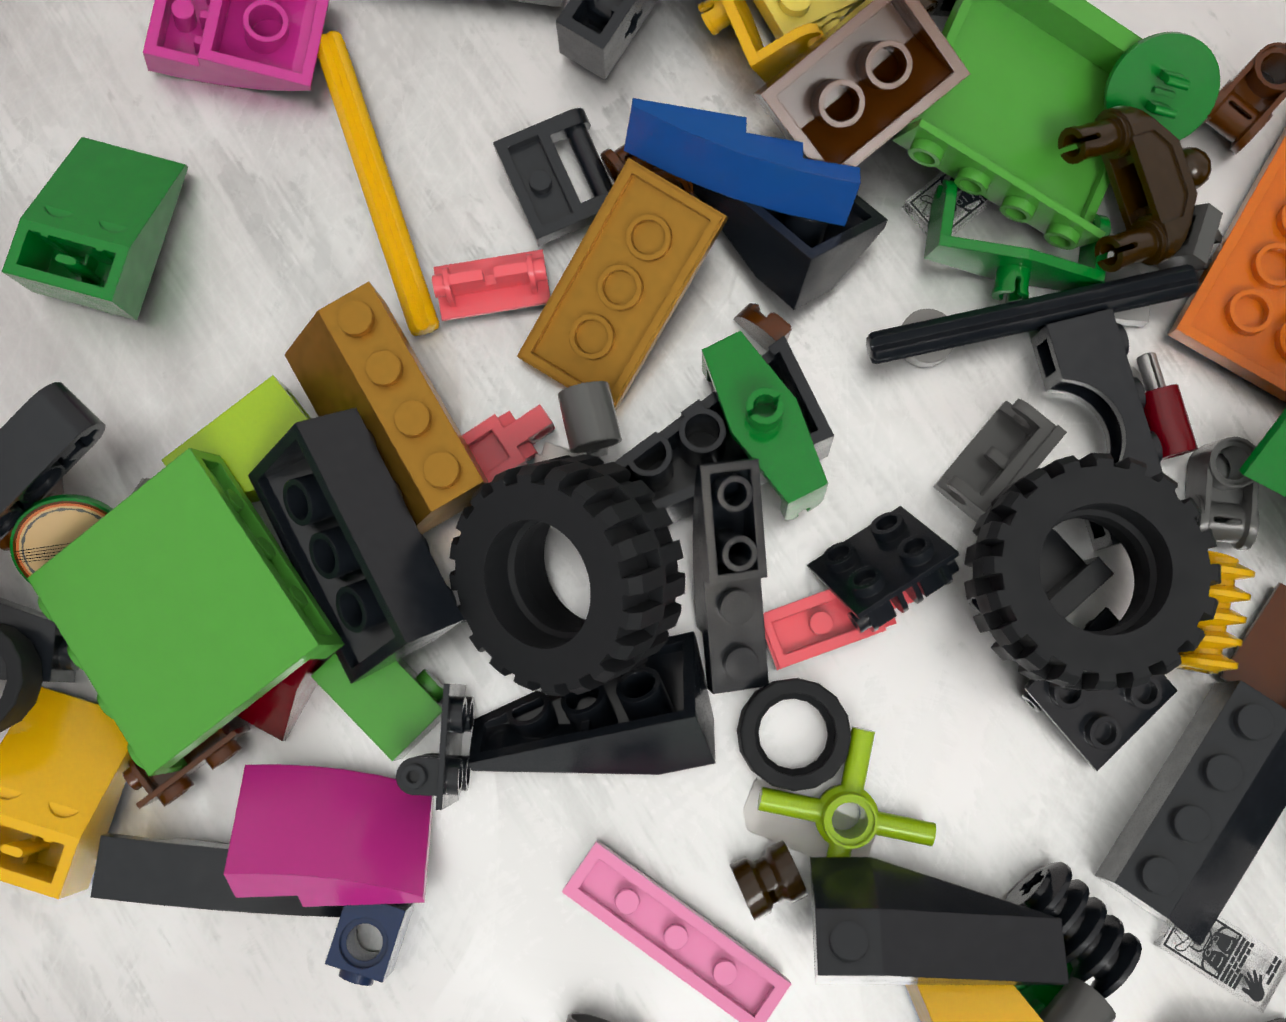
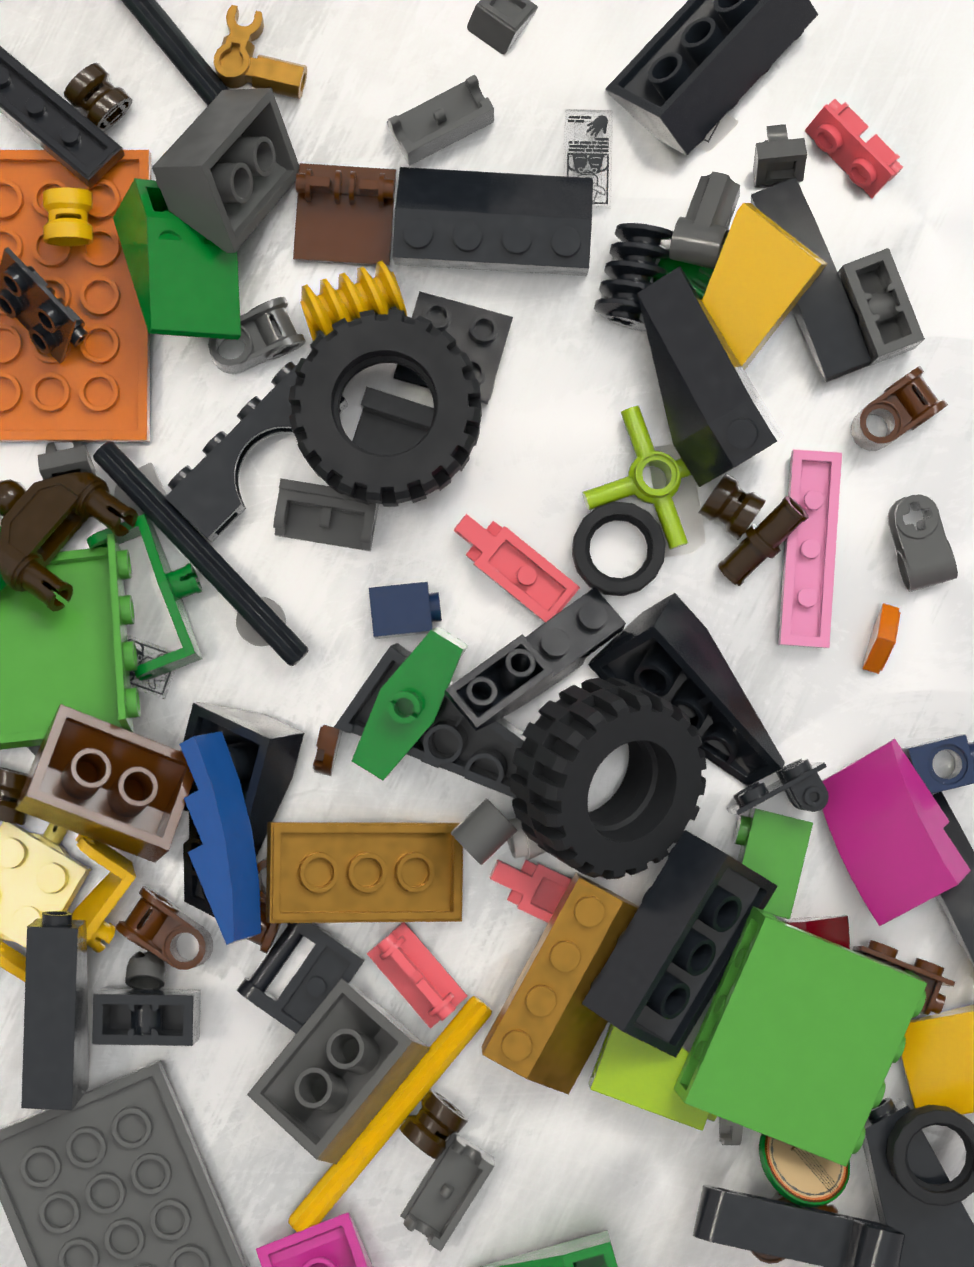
camera: 120 degrees left, 5 degrees up
black hinge [807,506,960,633] -> none
dark red piece [1136,352,1198,460] -> none
none -> reddish brown piece [115,886,213,970]
none -> dark grey hinge [125,951,166,989]
none -> dark grey slope [247,979,430,1164]
none -> dark blue brick [369,582,442,639]
none -> dark brown wheel [399,1089,468,1160]
none -> dark grey hinge [400,1133,494,1252]
none -> dark brown pin [718,496,809,586]
none -> orange tile [862,603,901,674]

